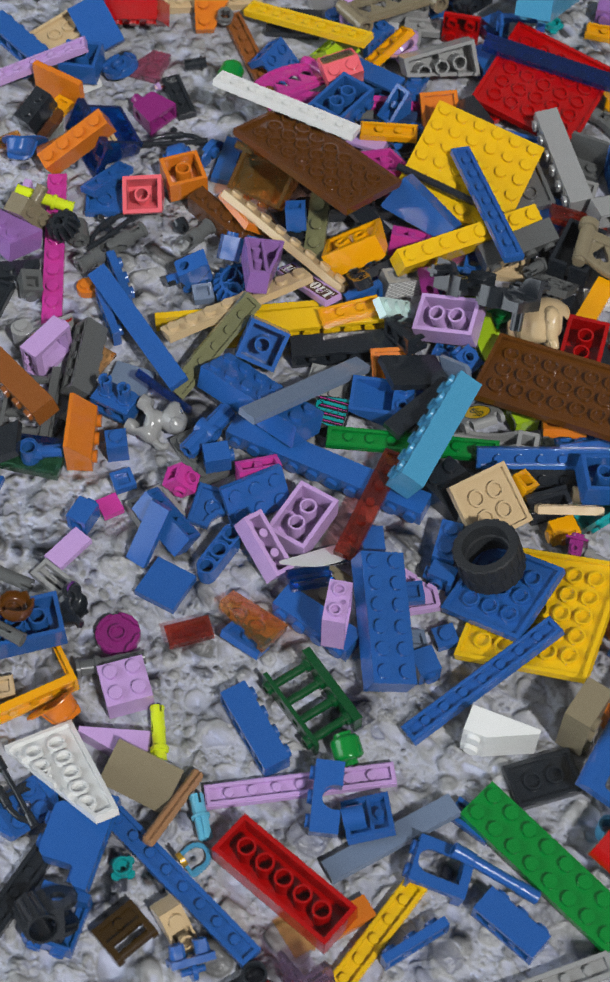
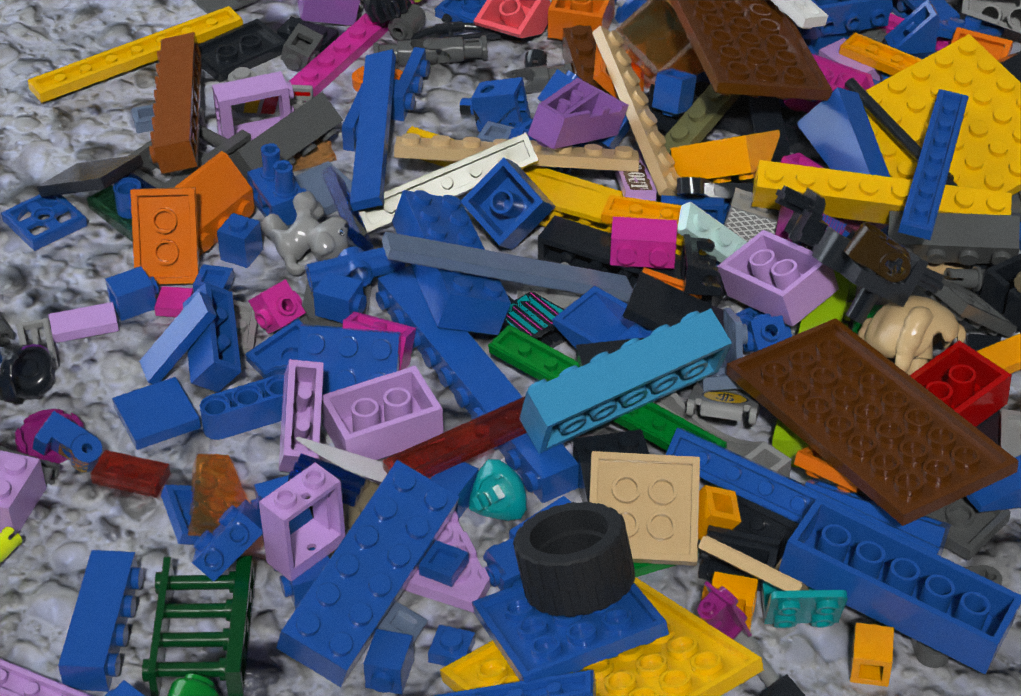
camera: 35 degrees right, 15 degrees down
none -> blue leg [33,411,102,472]
none -> orange plate [130,187,200,284]
none -> blue plate [192,496,263,582]
none -> teal piece [469,459,527,521]
none -> dark pink brick [610,216,677,269]
none -> dark brown piece [844,222,911,282]

